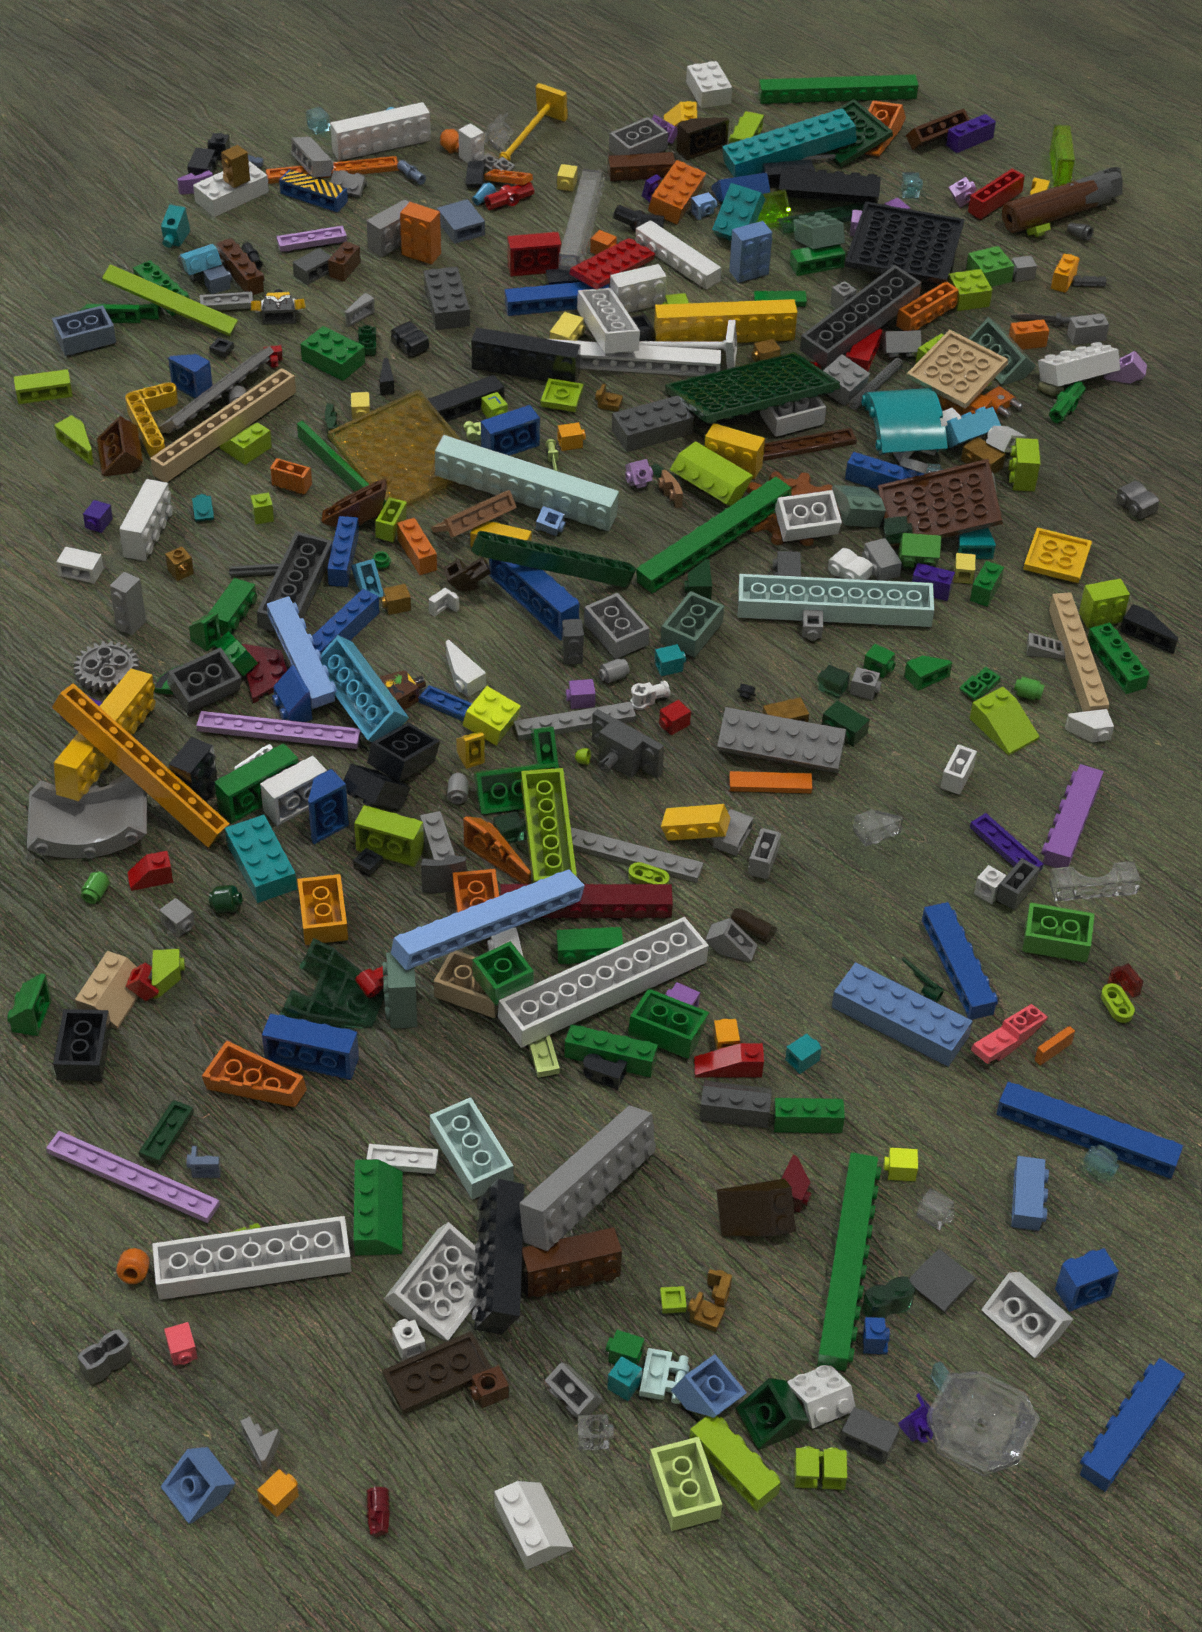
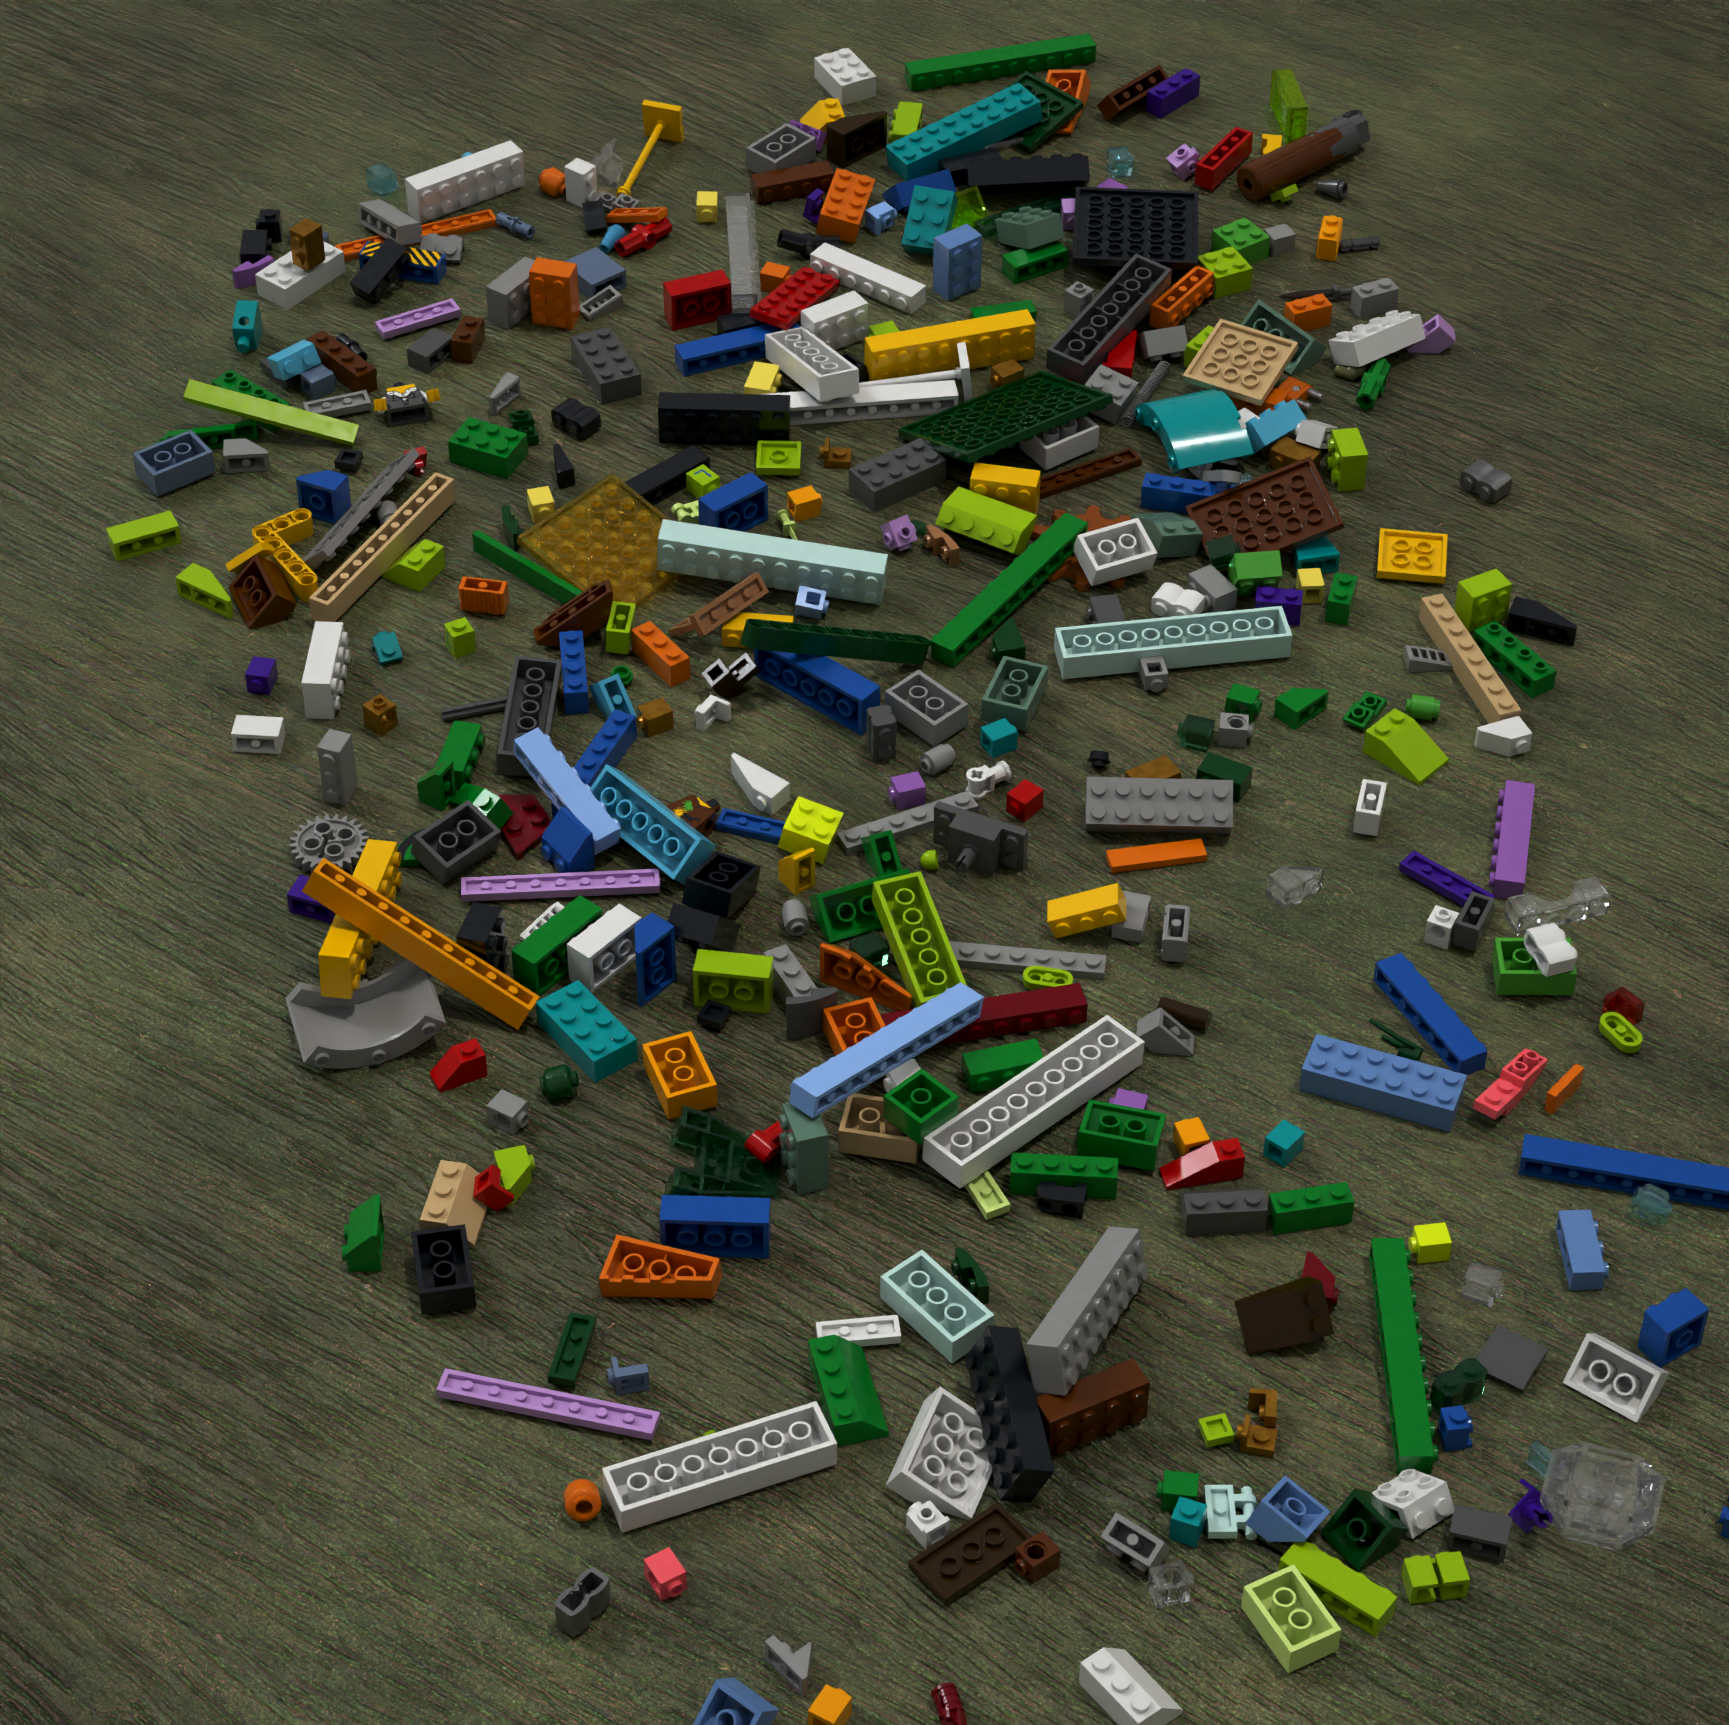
camera: 10 degrees left, 5 degrees down
bright green brick [81,872,110,904] -> none
none -> light grey slope [223,438,270,473]
none -> yellow tile [225,542,275,573]
none -> black brick [350,238,412,305]
none -> light grey slope [579,285,625,321]
none -> dark green slope [951,1247,989,1304]
none -> white brick [1523,923,1578,977]

